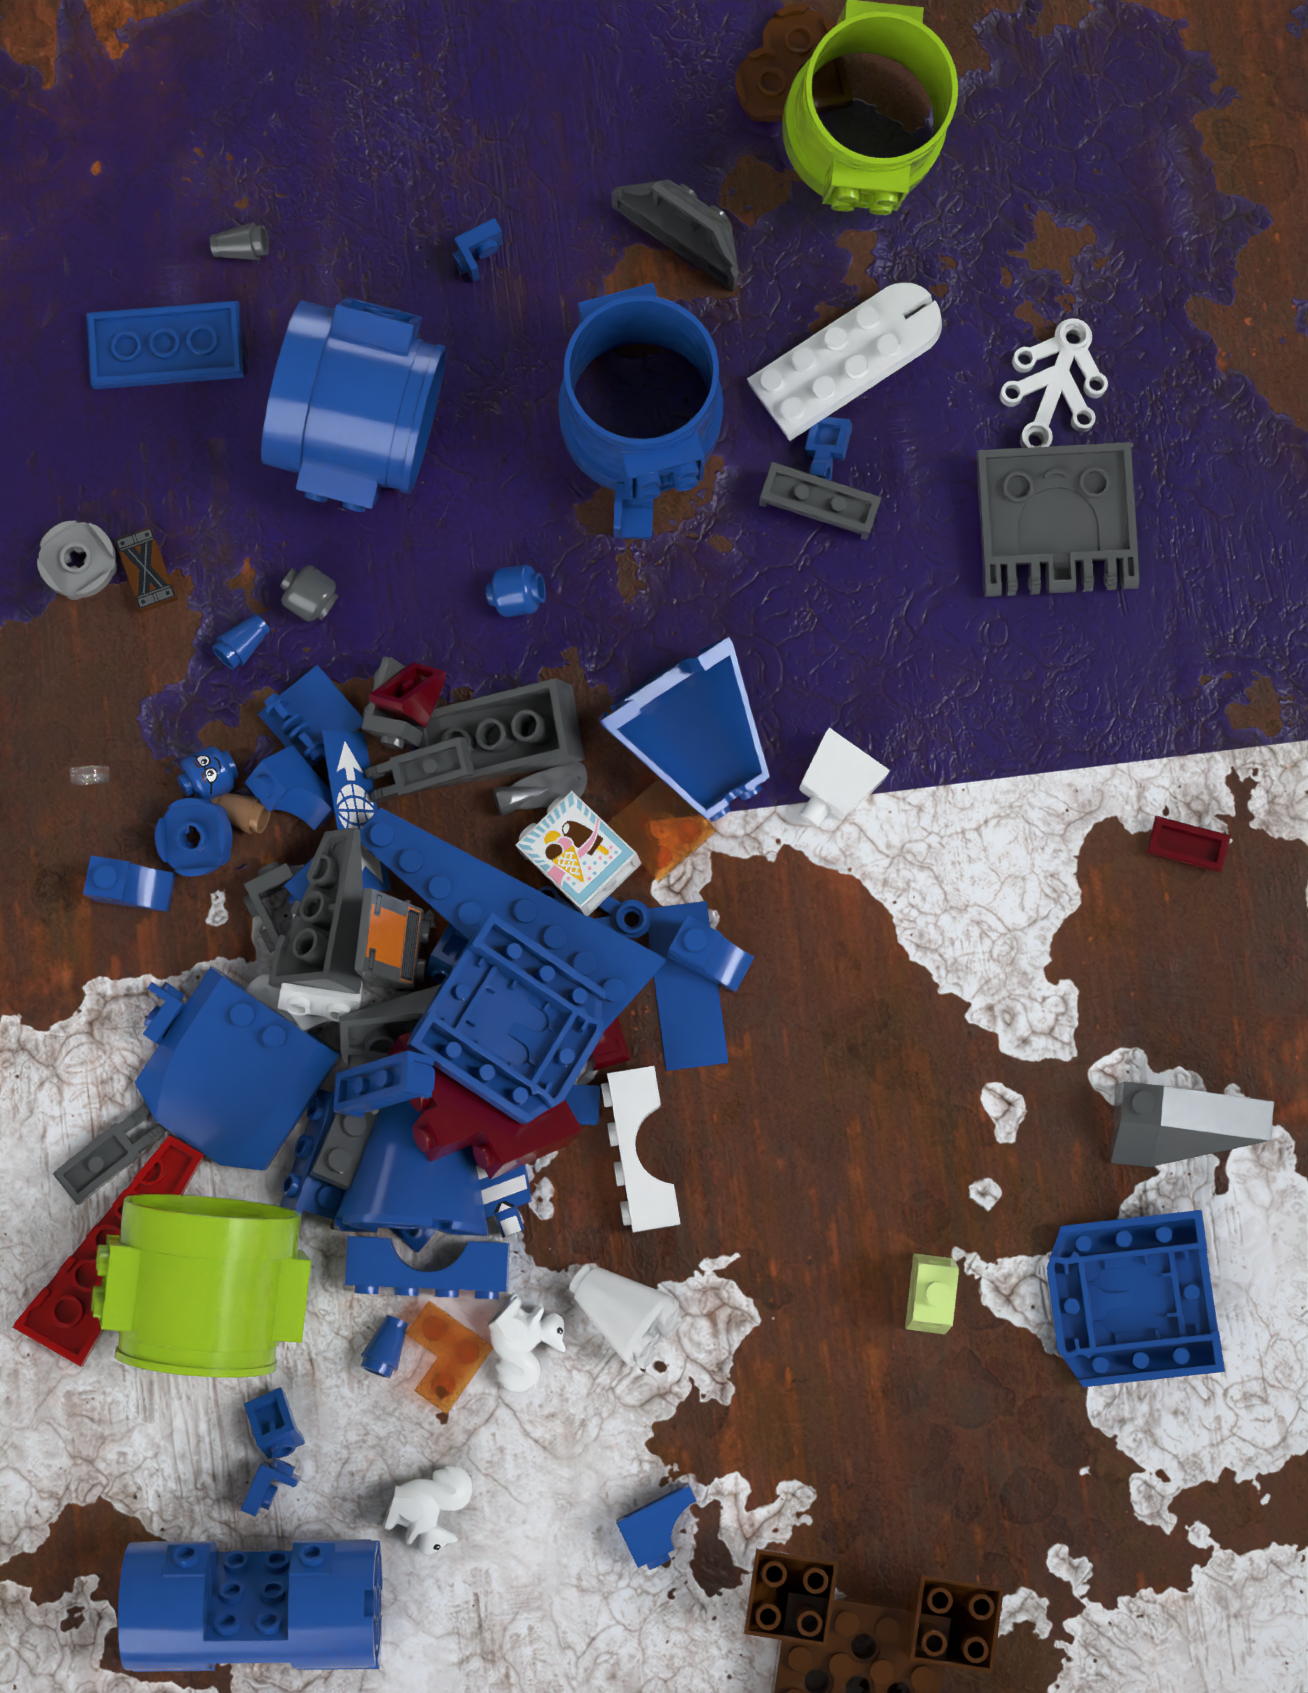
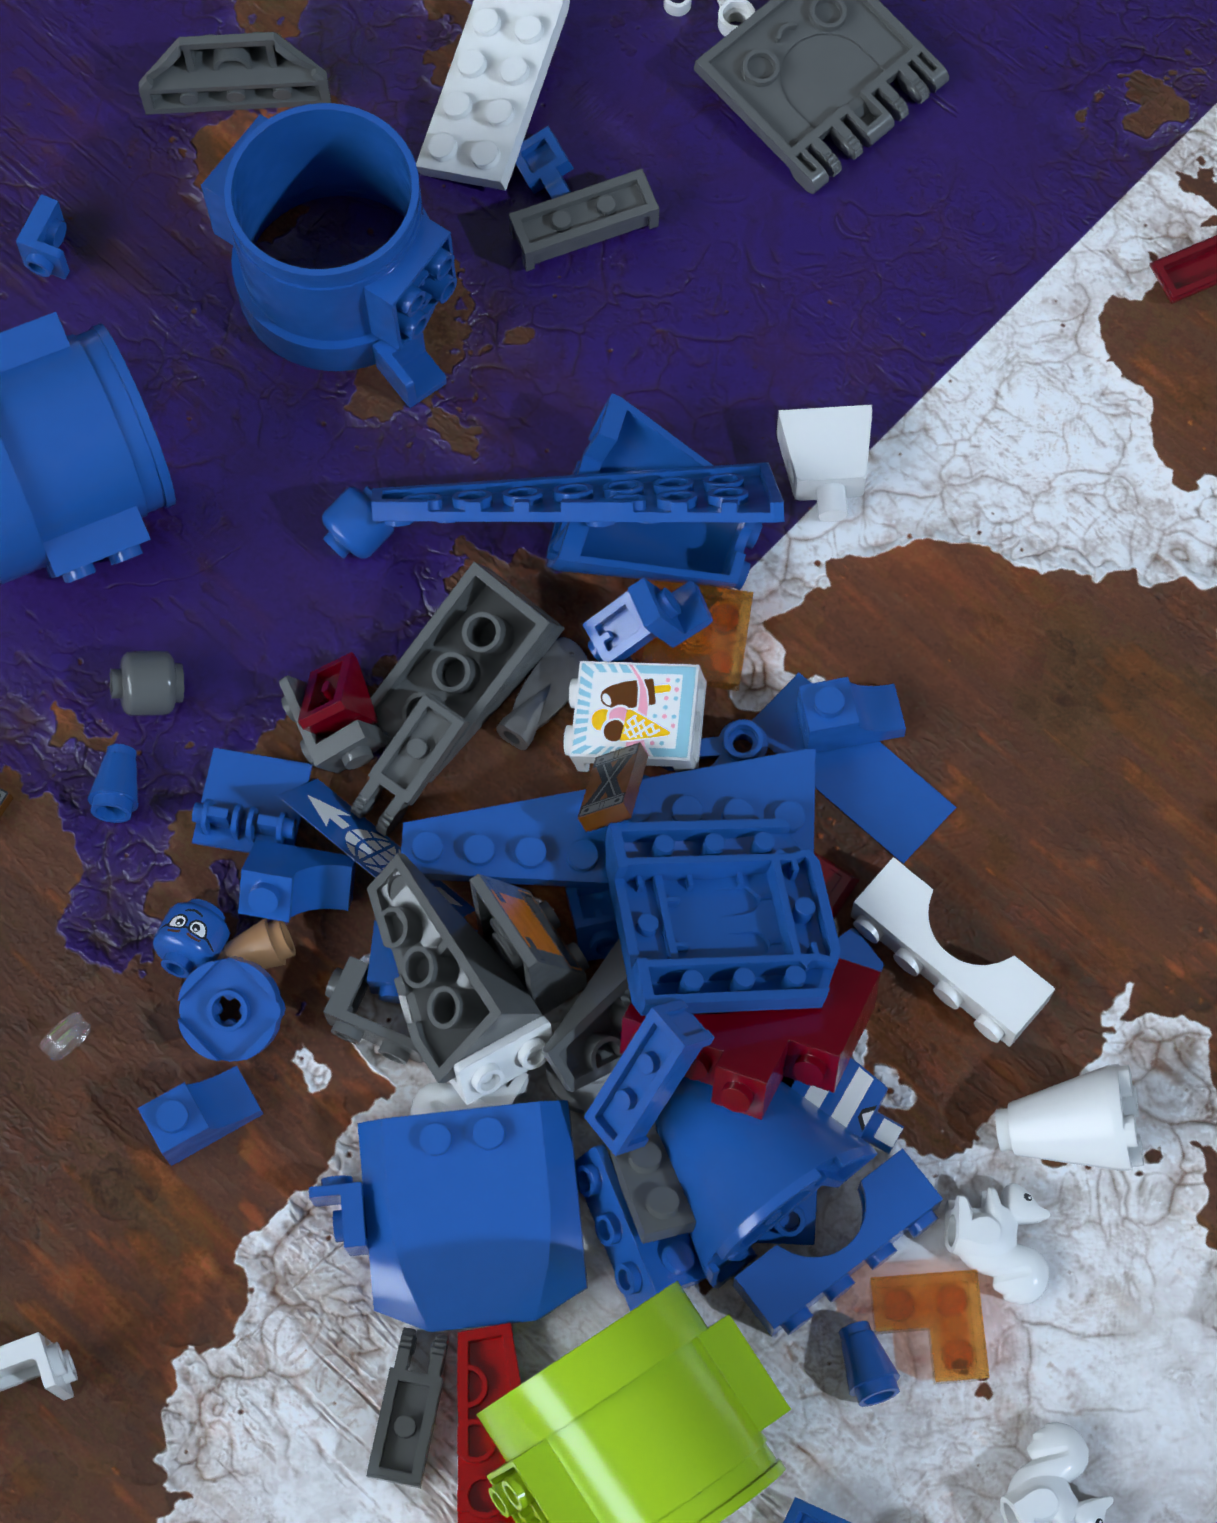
camera: 35 degrees left, 10 degrees down
none -> blue wing [371,462,785,527]
none -> tile [578,742,648,832]
none -> bracket [582,591,657,663]
none -> blue bracket [628,578,713,648]

